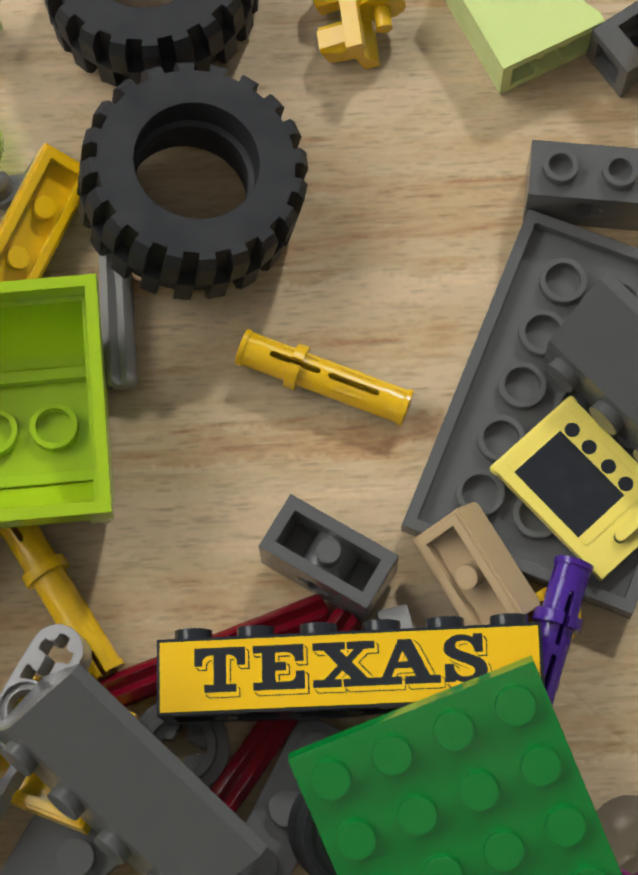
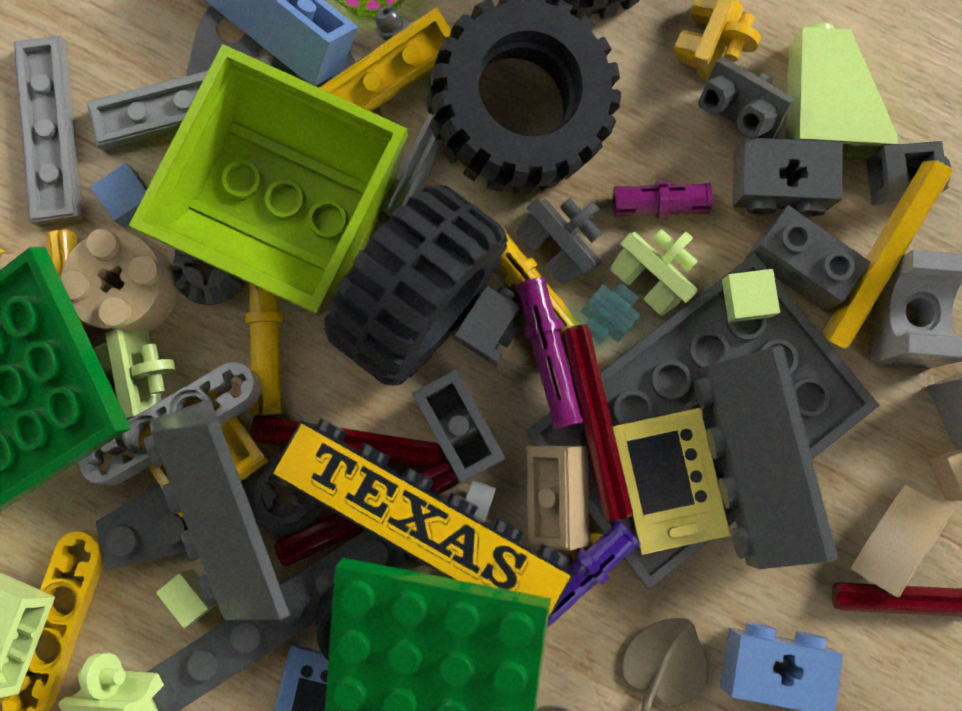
camera: 30 degrees right, 10 degrees up
none -> black tyre [324,185,508,386]
none -> dark grey brick [455,286,523,366]
none -> magenta pin [515,277,584,430]
none -> dark grey hips [516,198,602,284]
none -> dark red axle [562,324,633,521]
none -> clear light blue gear [580,283,641,343]
none -> yellowish green hips [610,229,698,316]
none -> magenta pin [612,181,713,219]
none -> dark grey hips [698,57,796,139]
none -> yellowish green piece [722,269,780,323]
none -> dark grey brick [732,138,843,217]

